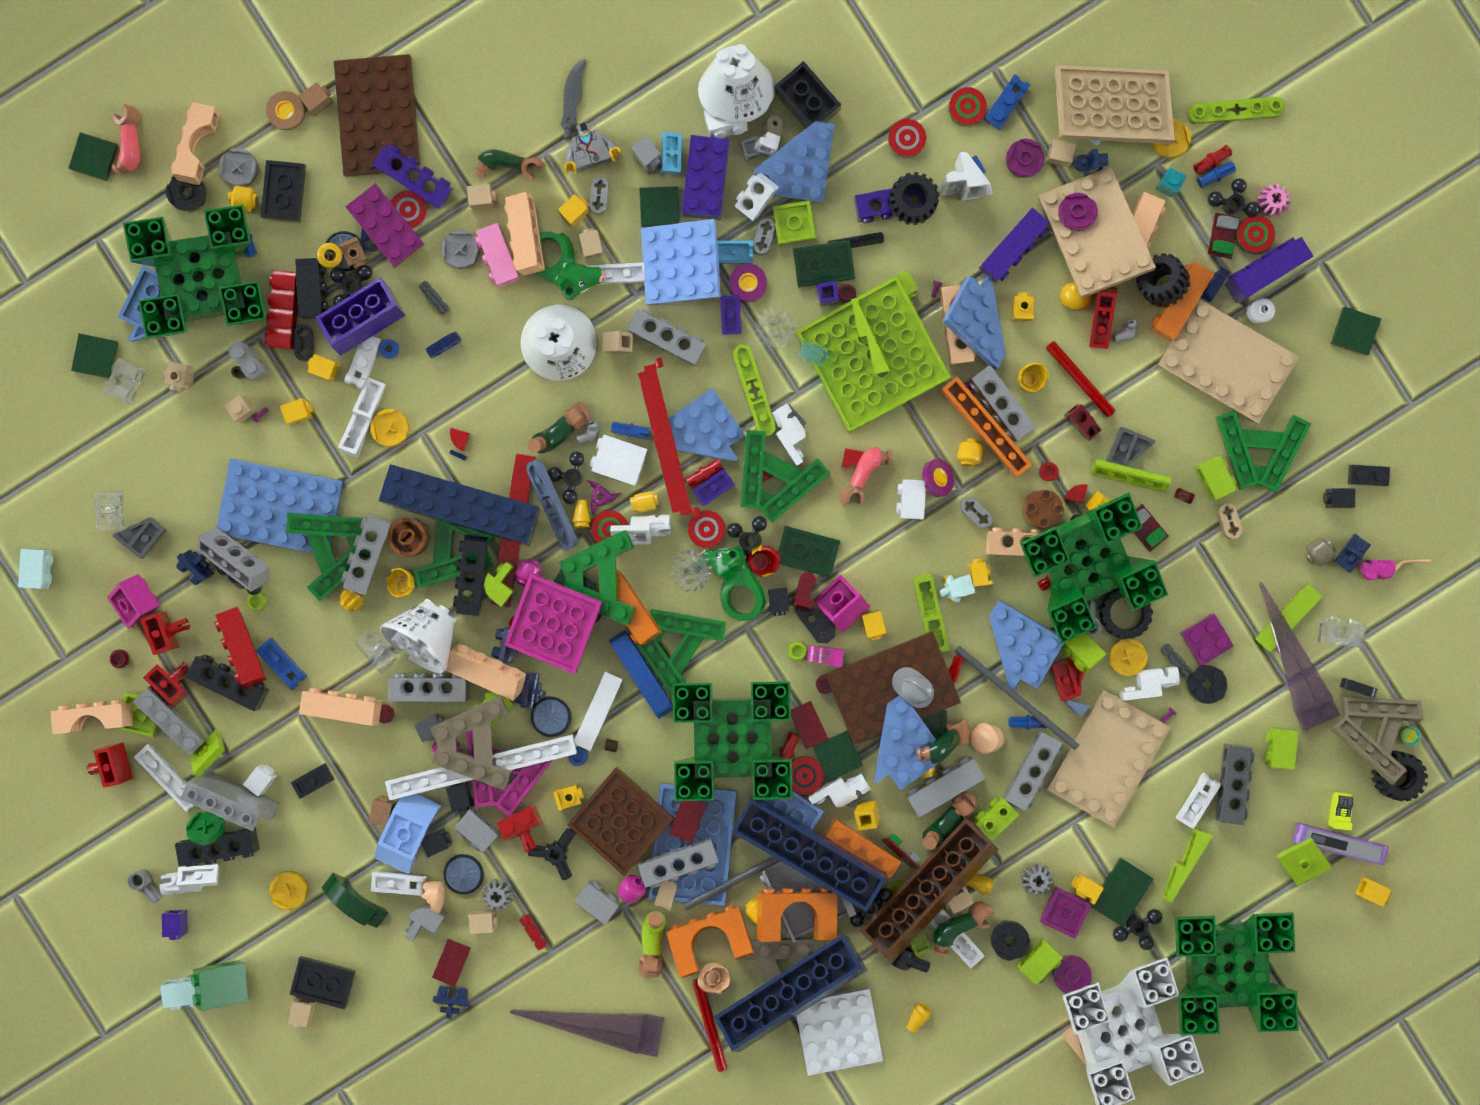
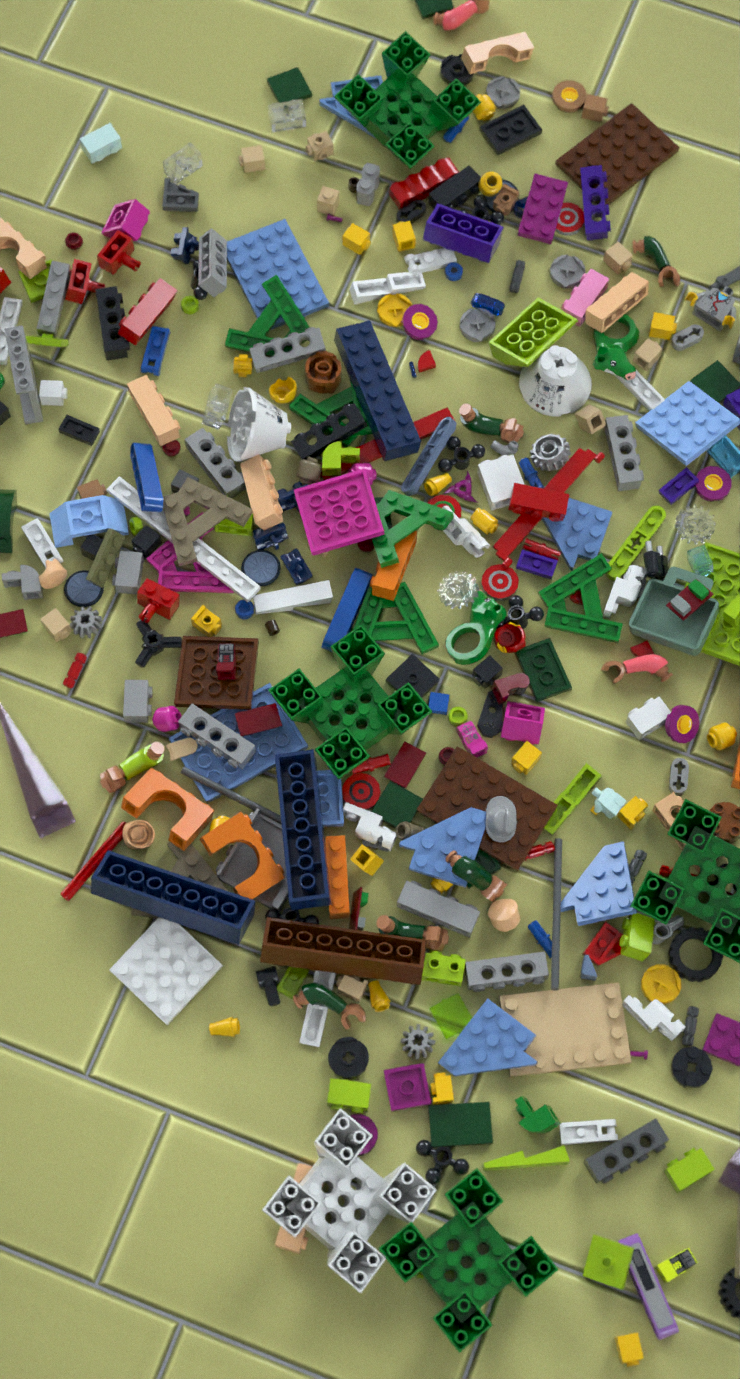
camera: 55 degrees right, 20 degrees down
none -> olive plate [86,528,125,588]
none -> lime tile [129,516,143,536]
none -> blue beam [130,443,163,513]
none -> dark red leg [216,643,236,680]
none -> tan brick [238,145,265,173]
none -> dark blue hips [280,548,313,585]
none -> dark tan head [296,457,322,485]
none -> black plate [386,654,440,698]
none -> dark tan cone [396,821,425,841]
none -> magenta tile [402,304,438,340]
none -> blue tile [429,692,449,715]
none -> clear neon green piece [429,993,472,1040]
none -> medium blue wing [438,998,538,1076]
none -> light grey tile [460,308,495,342]
none -> lime slope [489,297,578,367]
none -> red brick [508,483,569,522]
none -> green brick [515,1096,561,1134]
none -> light grey gear [530,434,571,471]
none -> sand green piece [629,567,719,656]
none -> dark grey axle [629,850,647,885]
none -> black piece [643,541,669,581]
none -> piece [666,579,714,621]

